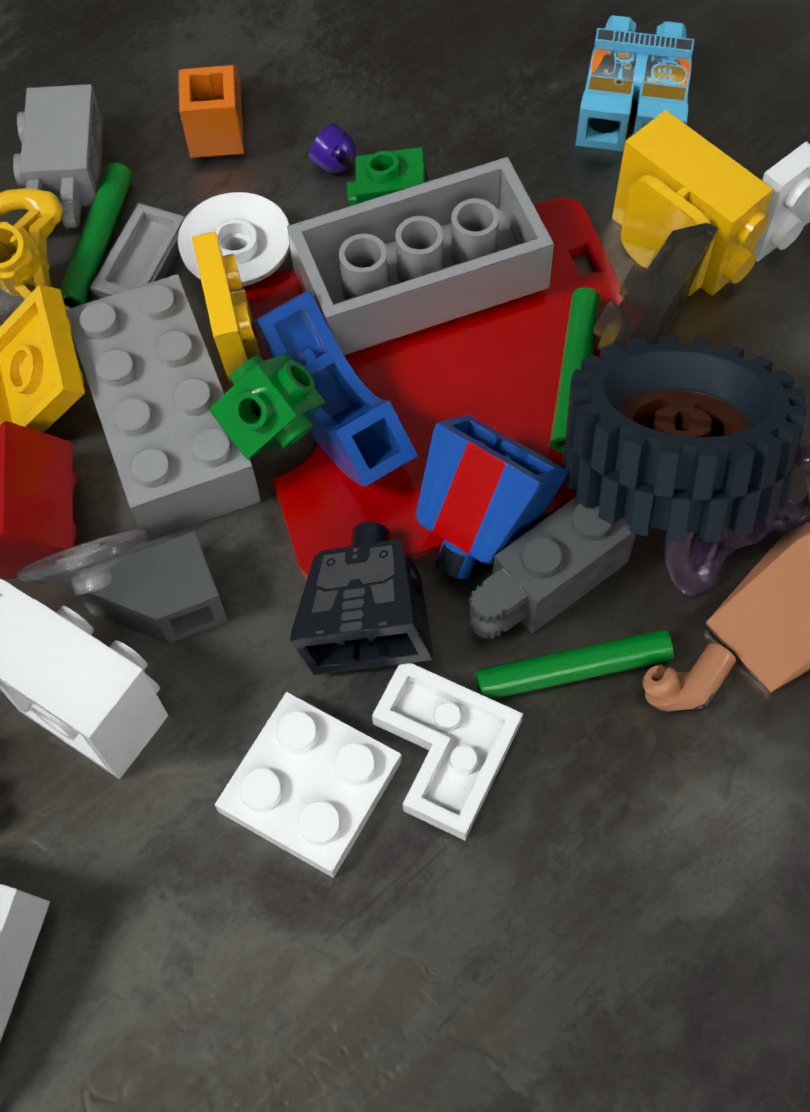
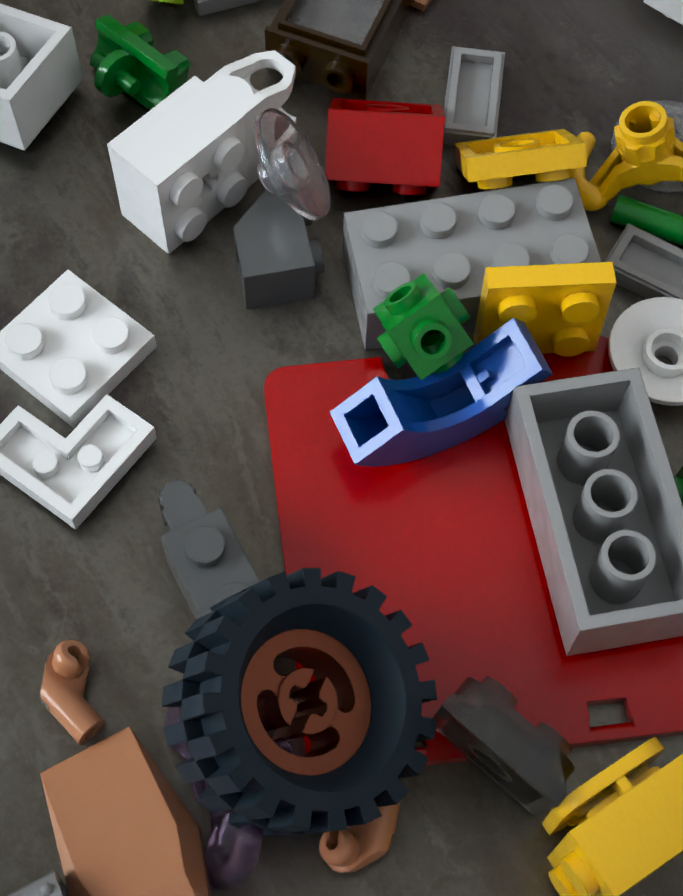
camera: 95 degrees right, 0 degrees up
torso [290,522,433,675] -> none
torso [416,414,568,579] -> none
green piece [475,629,674,700] -> none
green piece [550,288,601,453] -> none

